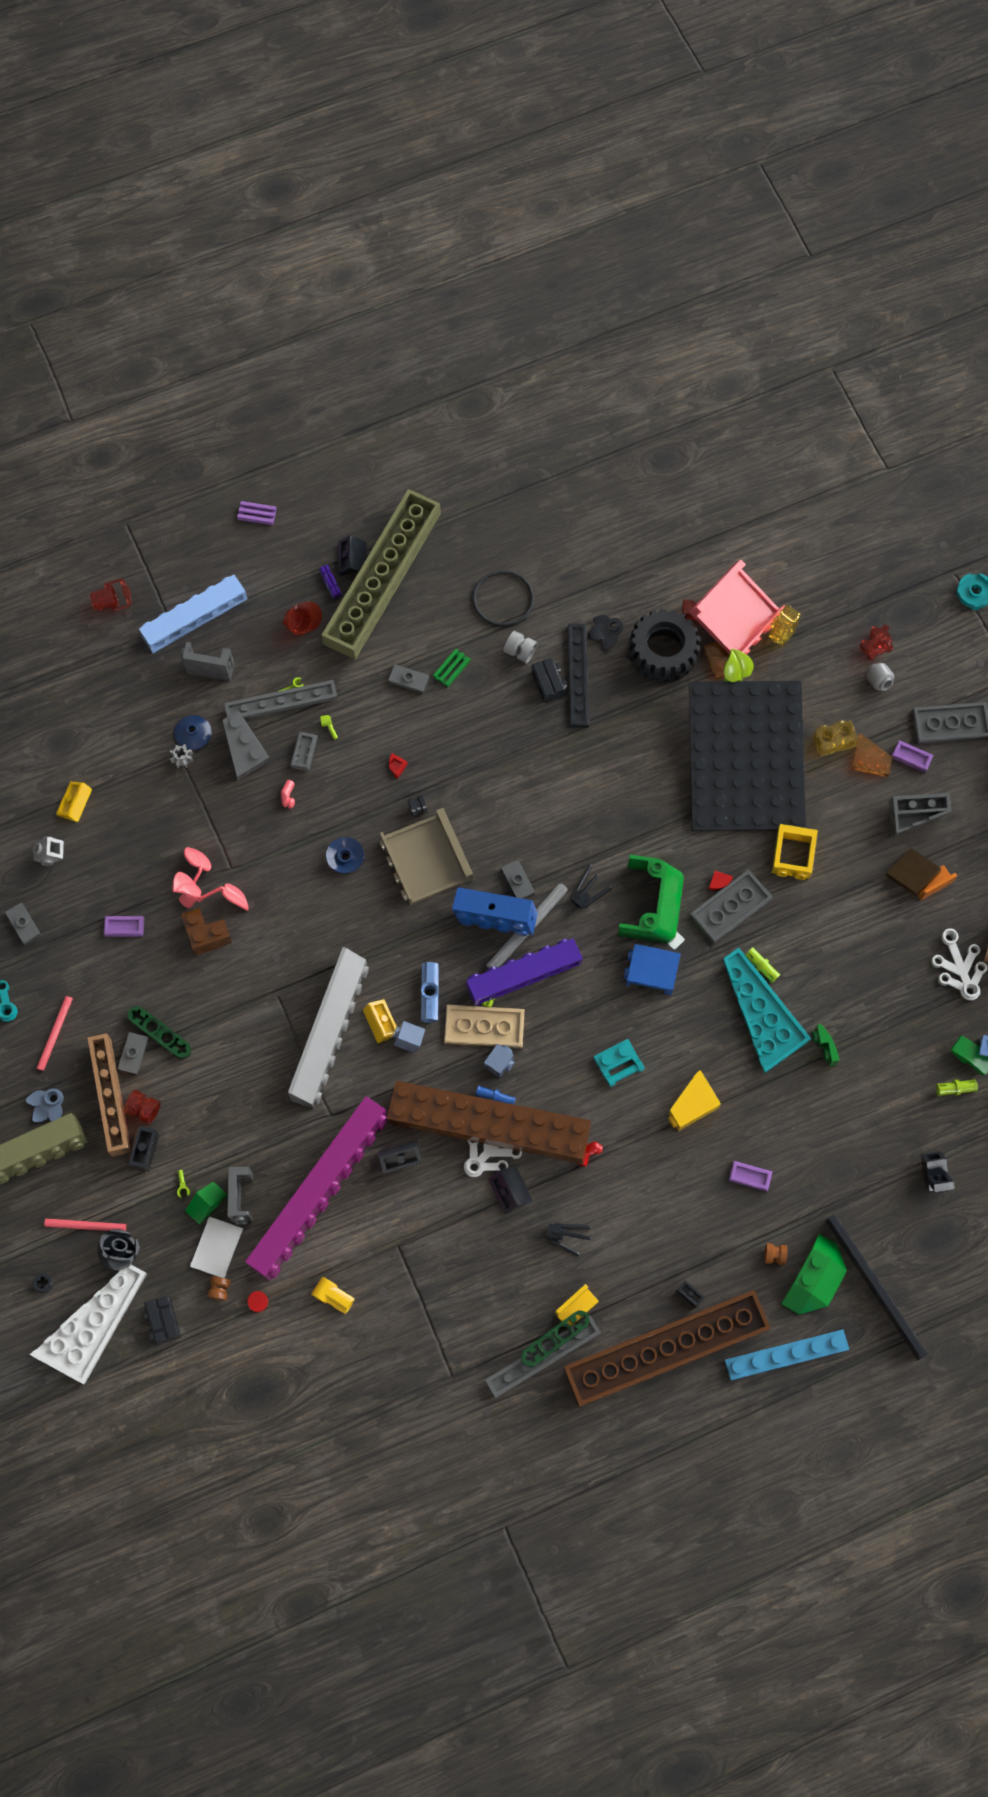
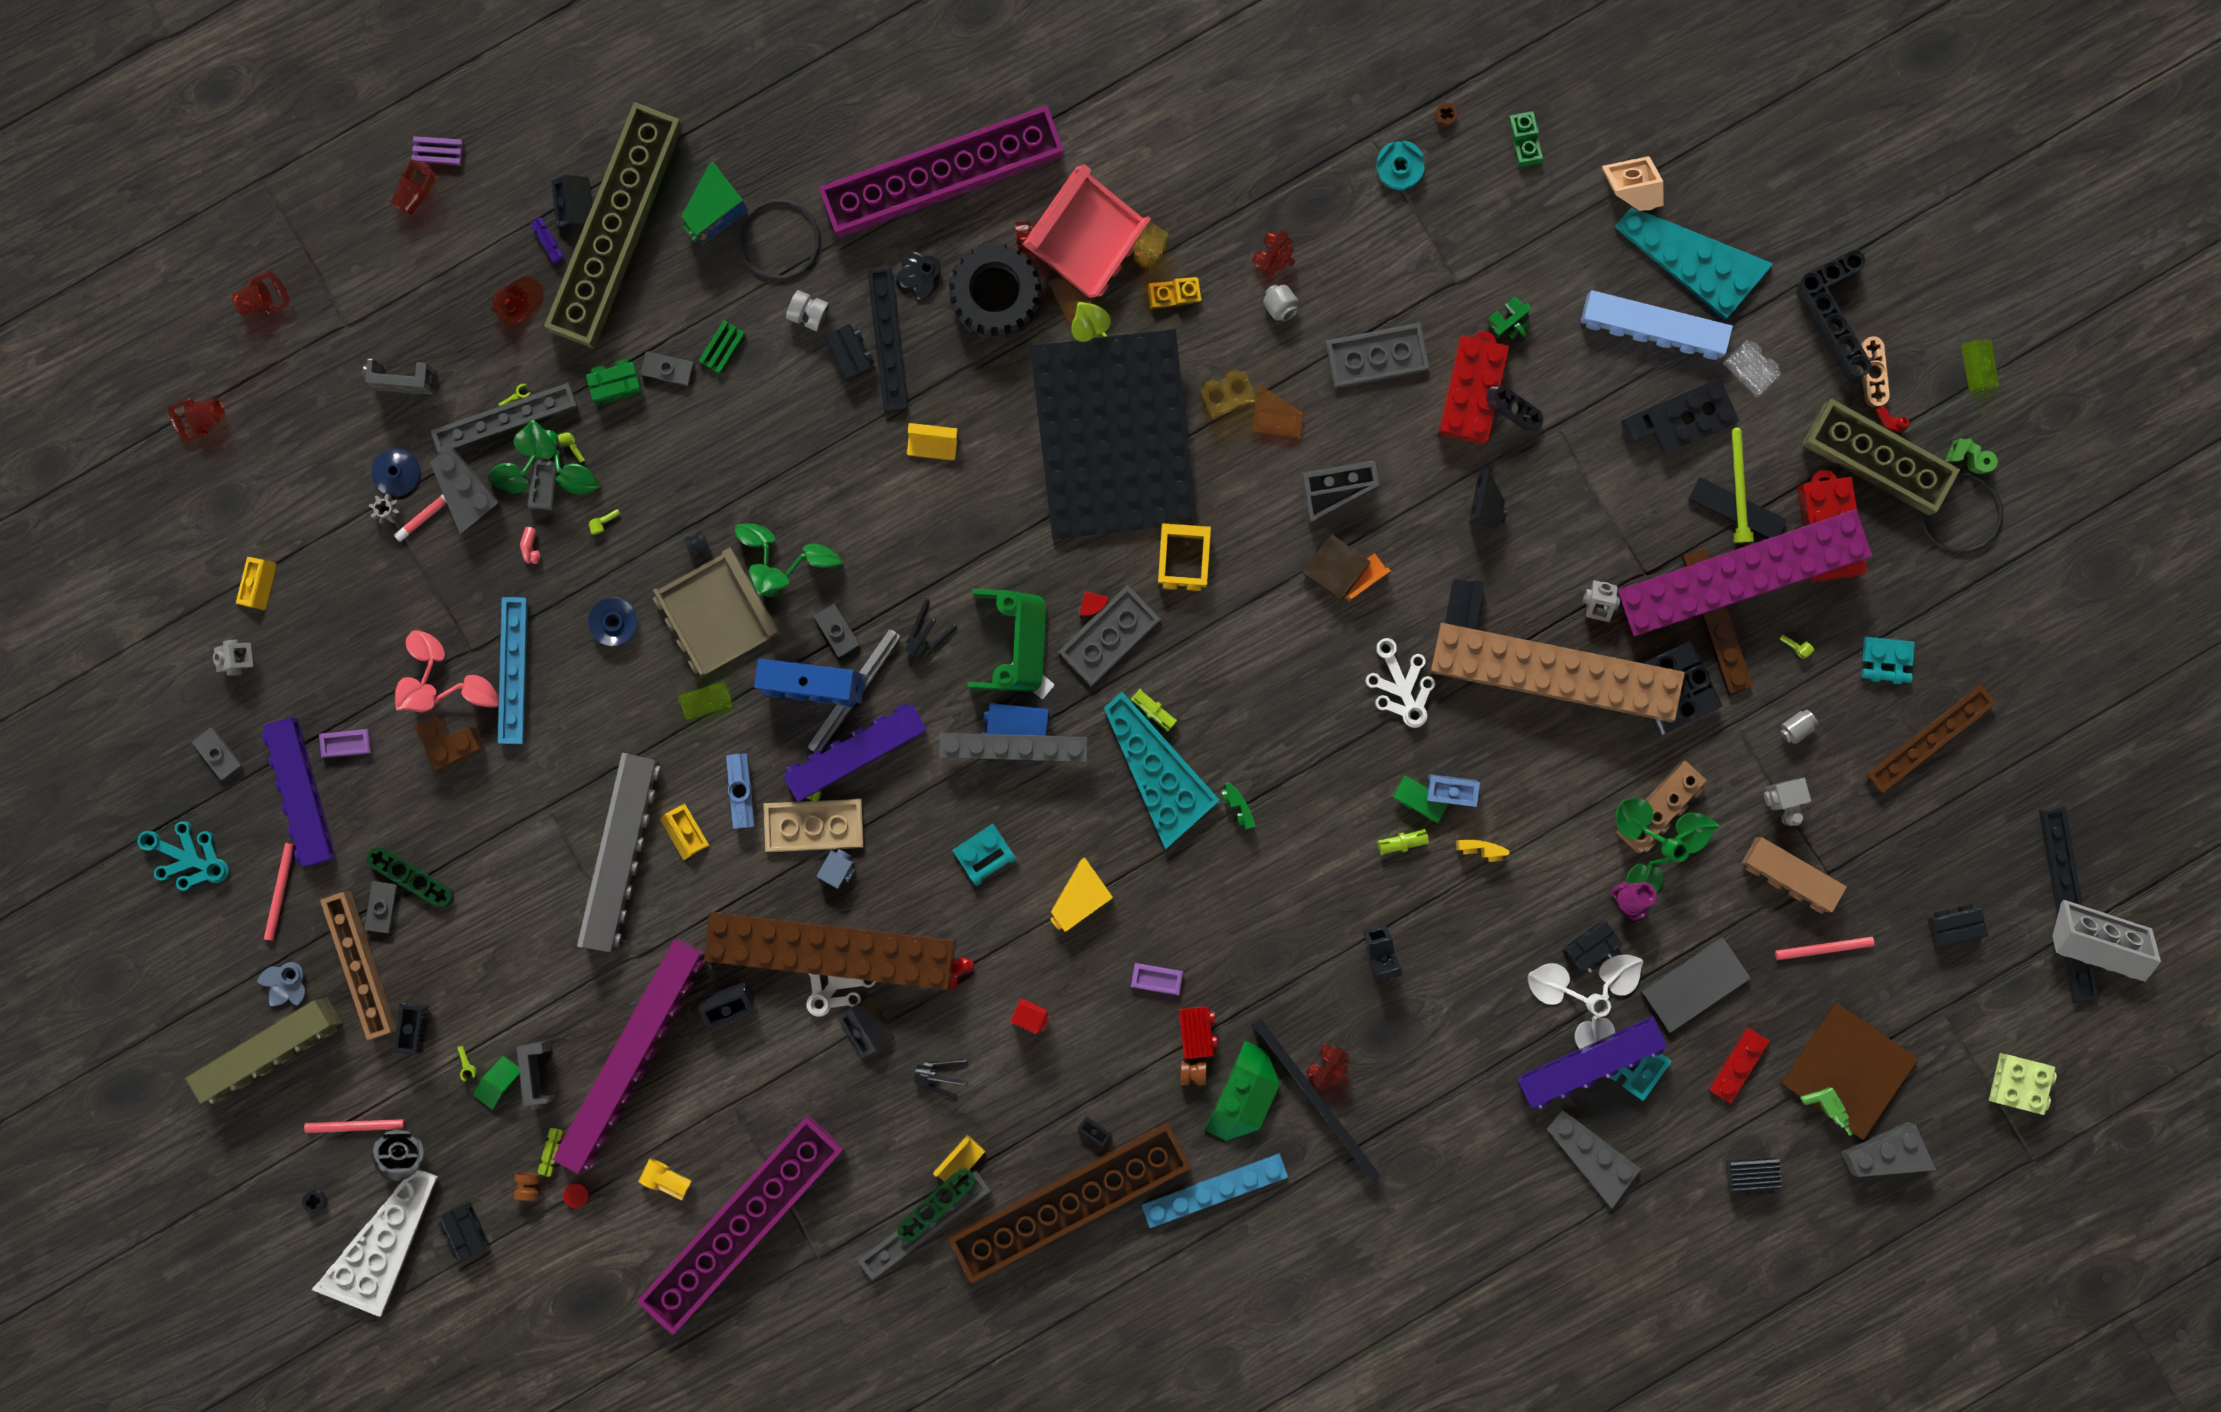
camera: 10 degrees left, 15 degrees up
clear red wheel [124,1090,161,1125] -> none
light blue brick [139,575,247,653] -> none
white piece [190,1217,243,1278] -> none
red tile [389,753,408,779] -> none
sand blue brick [393,1021,425,1053] -> none
blue pin [475,1085,516,1104] -> none
medium lavender tile [891,740,934,773] -> none
none -> clear red piece [167,398,225,442]
none -> dark purple brick [262,717,336,867]
none -> clear red piece [391,160,437,215]
none -> coral bar [394,494,447,542]
none -> green plant [488,419,601,494]
none -> dark azure plate [498,597,528,744]
none -> lime axle [538,1128,564,1177]
none -> green brick [586,360,644,406]
none -> lime hand [589,509,620,535]
none -> magenta brick [636,1115,844,1335]
none -> clear neon green slope [678,682,733,720]
none -> green slope [681,162,748,246]
none -> green plant [734,523,844,598]
none -> magenta brick [819,105,1064,239]
none -> yellow panel [907,423,958,461]
none -> dark grey plate [939,733,1087,762]
none -> red brick [1010,998,1050,1034]
none -> yellow slope [1147,277,1201,309]
none -> red brick [1179,1006,1218,1059]
none -> clear red hips [1306,1044,1349,1090]

